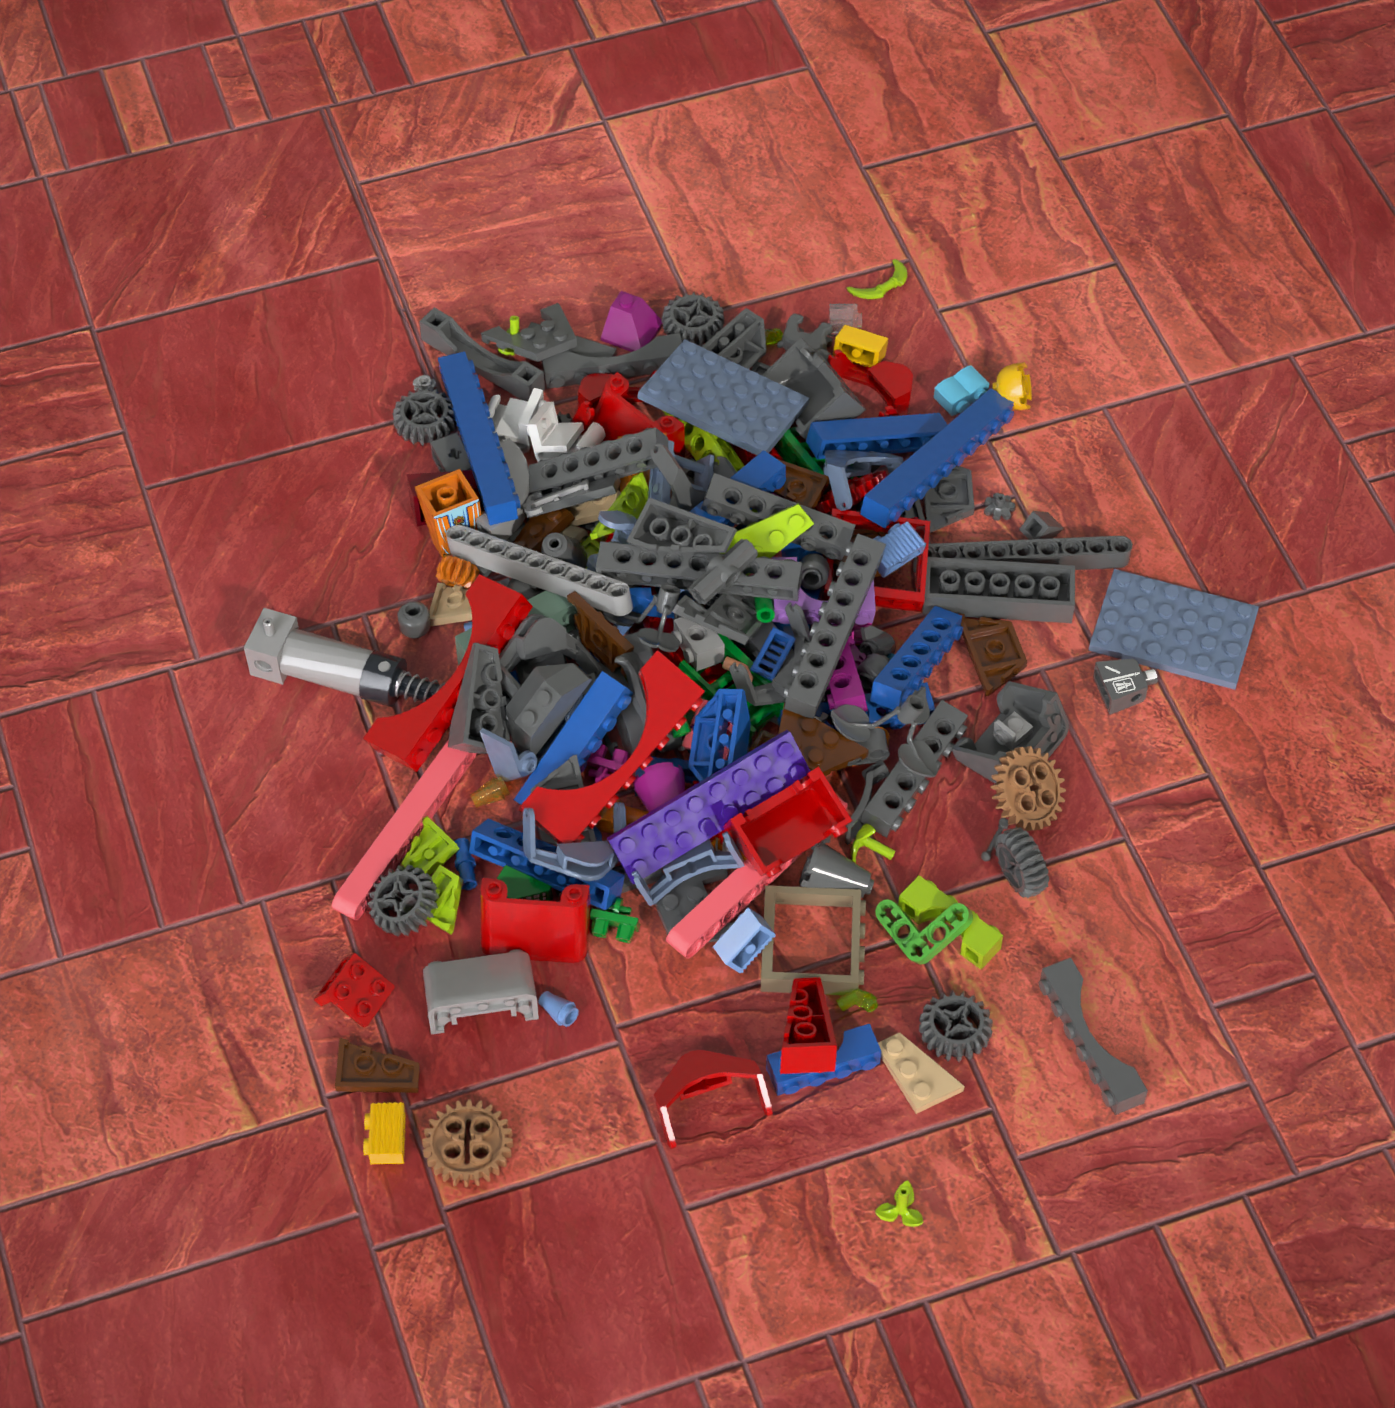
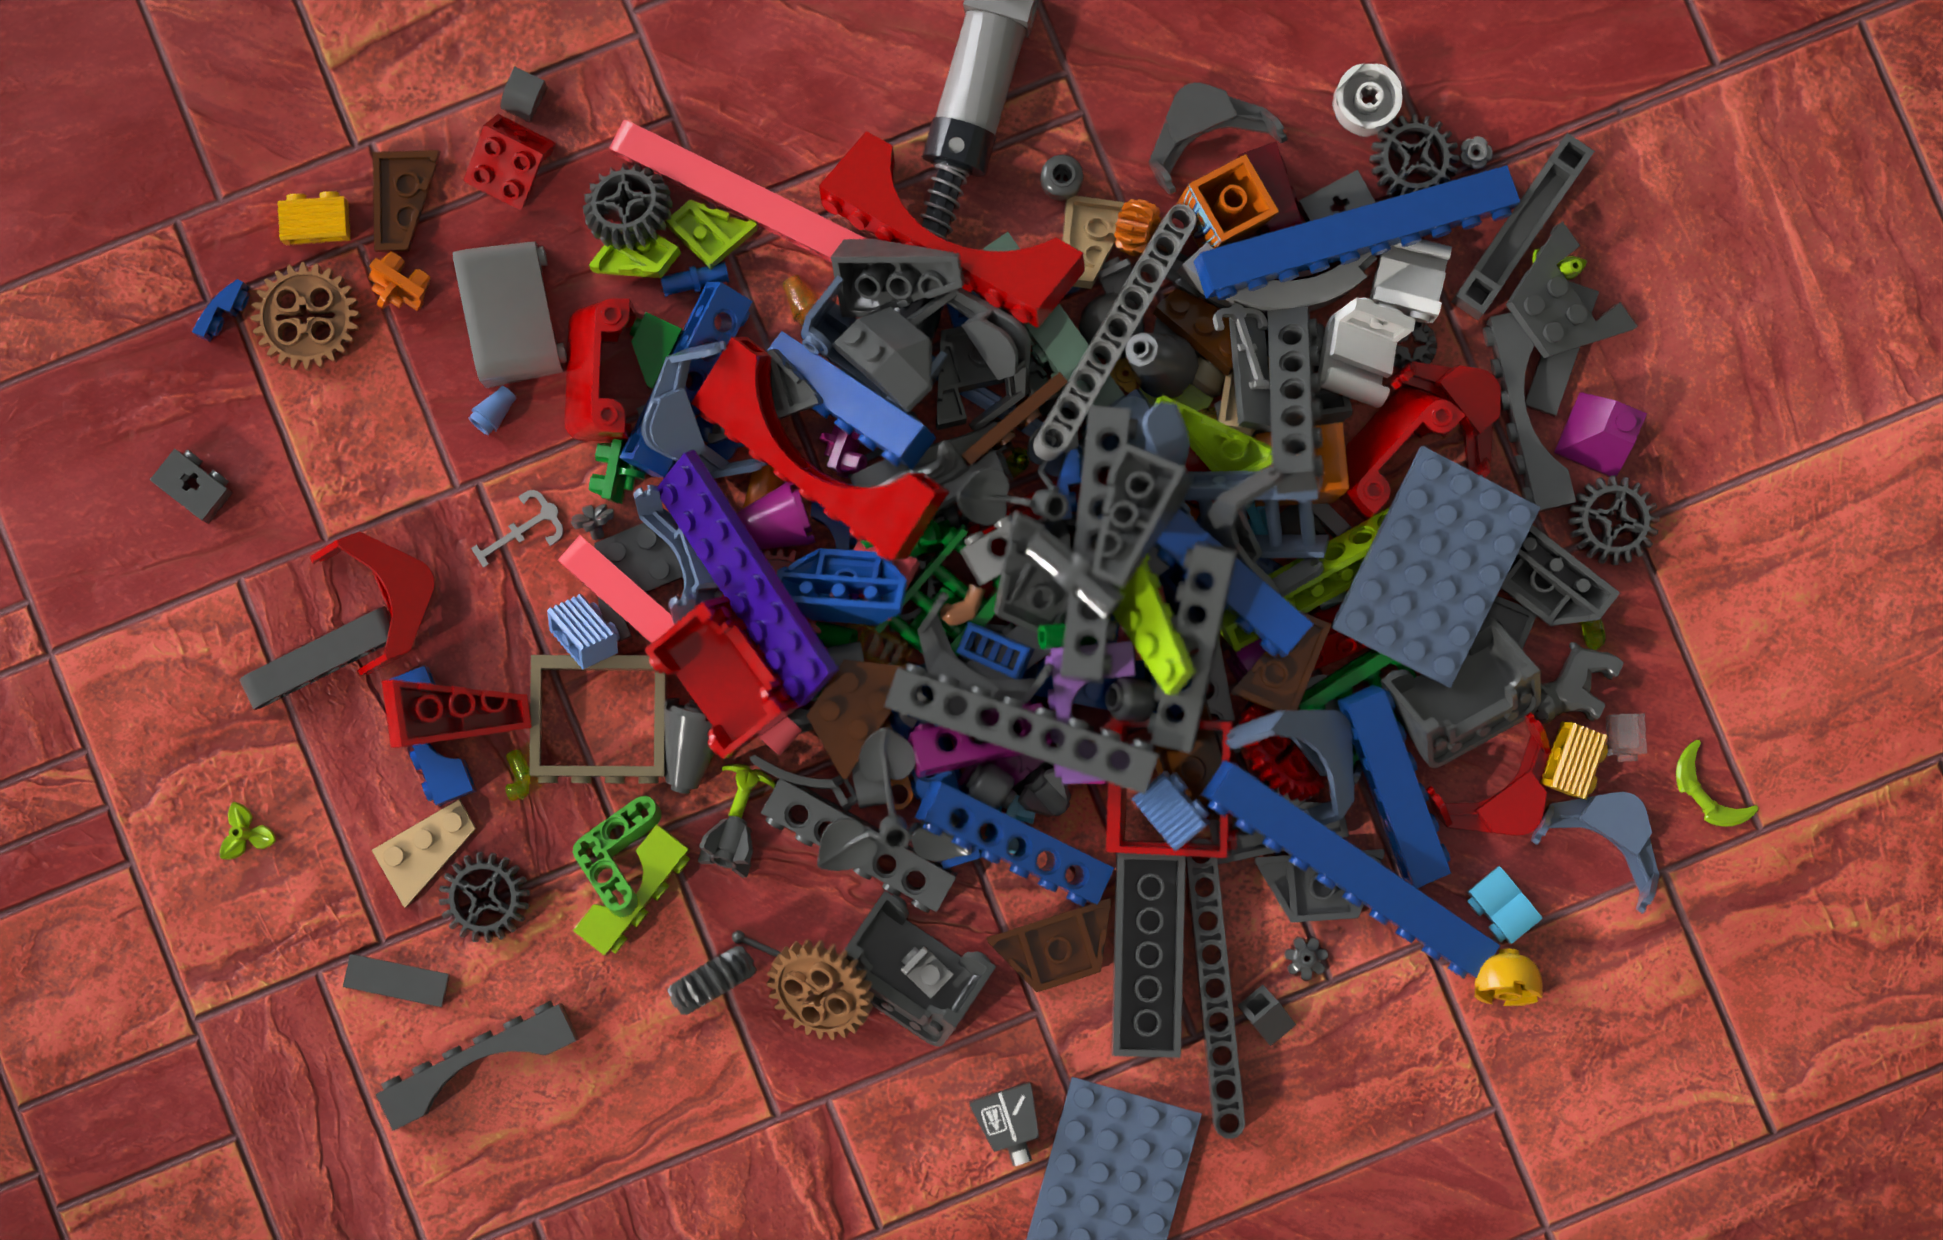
camera: 85 degrees right, 30 degrees up
none -> dark grey brick [150,448,233,524]
none -> blue slope [192,279,250,342]
none -> dark grey beam [239,607,391,710]
none -> dark grey tile [343,954,450,1007]
none -> orange hips [368,251,430,311]
none -> light grey piece [471,490,564,568]
none -> dark grey brick [500,67,548,123]
none -> dark grey plant [571,504,614,540]
none -> dark grey brick [698,816,753,878]
none -> dark grey piece [1149,83,1288,195]
none -> white brick [1332,63,1402,137]
none -> sand blue piece [1531,792,1659,914]

